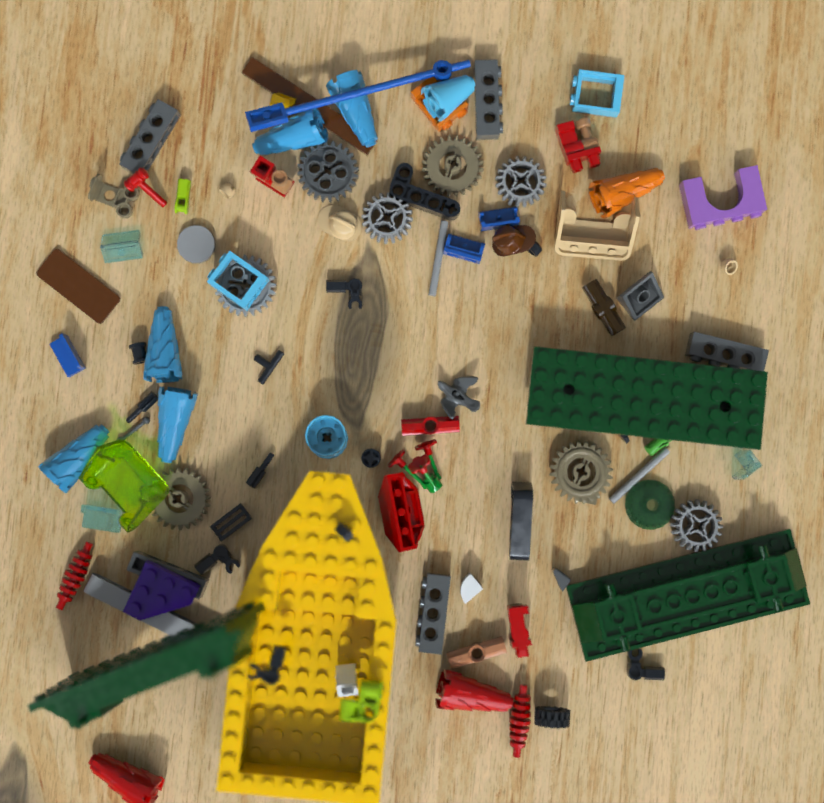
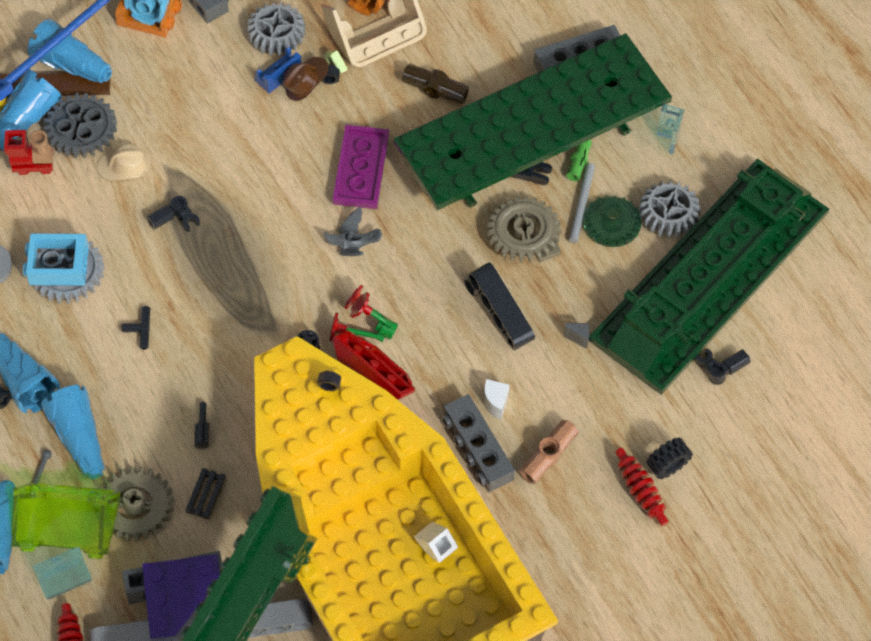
camera: 35 degrees left, 25 degrees down
black axle [126,391,158,423] -> none
black bar [194,544,240,575] -> none
black bar [247,645,287,685] -> none
medium azure wheel [305,415,348,459] -> none
lime piece [339,680,383,723] -> none
light grey gear [361,192,413,244] -> none
black beam [389,163,460,221] -> none
red piece [401,416,460,436] -> none
dark tan gear [422,135,484,197] -> none
light grey bar [428,221,448,296] -> none
red cone [435,669,513,712] -> none
blue hinge [443,234,485,264] -> none
red hips [507,603,532,658] -> none
dark grey slope [616,271,664,321] -> none
none -> yellowish green tile [323,50,347,73]
none -> magenta plate [333,125,390,209]

